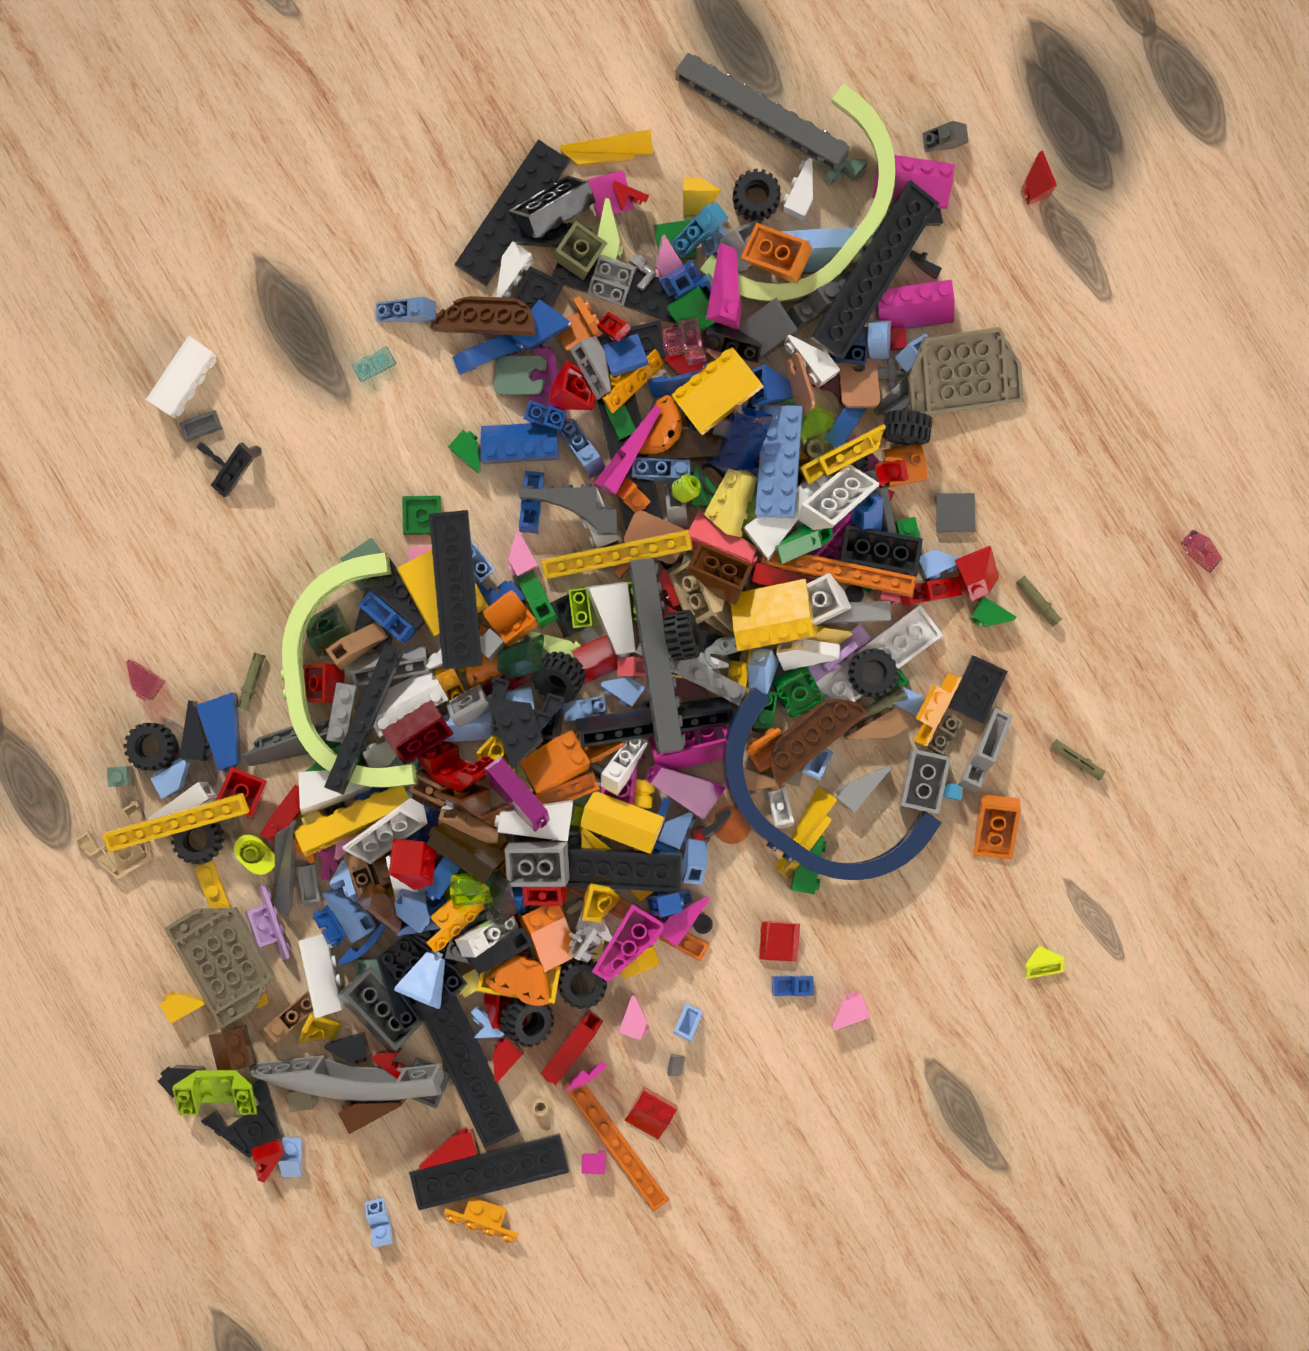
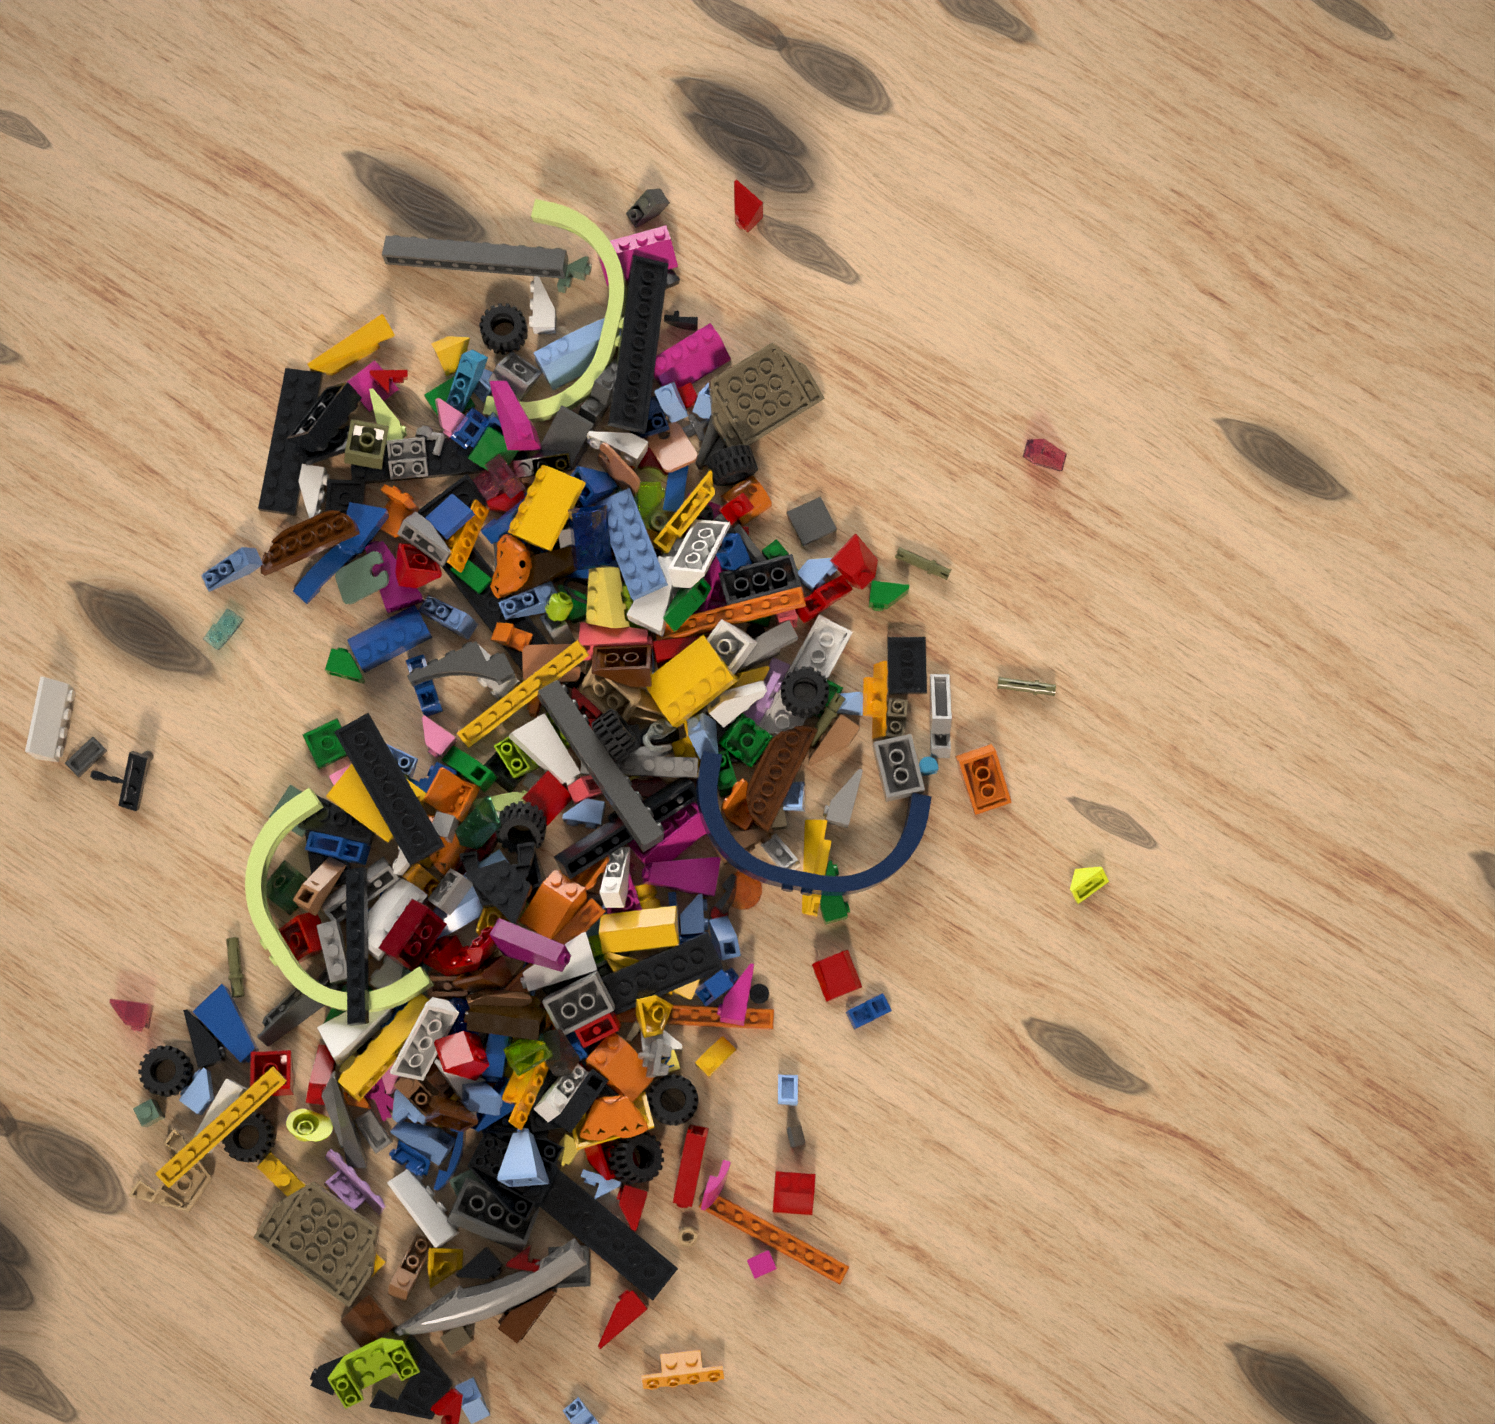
camera: 30 degrees left, 10 degrees down
yellow slope [159,991,206,1024] -> none
black plate [409,1133,569,1211] -> none
blue slope [523,400,567,431] -> none
light blue slope [563,696,607,722] -> none
dark pink wedge [592,405,662,496] -> none
dark pink wedge [592,903,666,982] -> none
red slope [597,311,631,342] -> none
bright pink slope [619,993,649,1040] -> none
orange slope [741,223,813,284] -> none
bright pink slope [831,991,870,1031] -> none

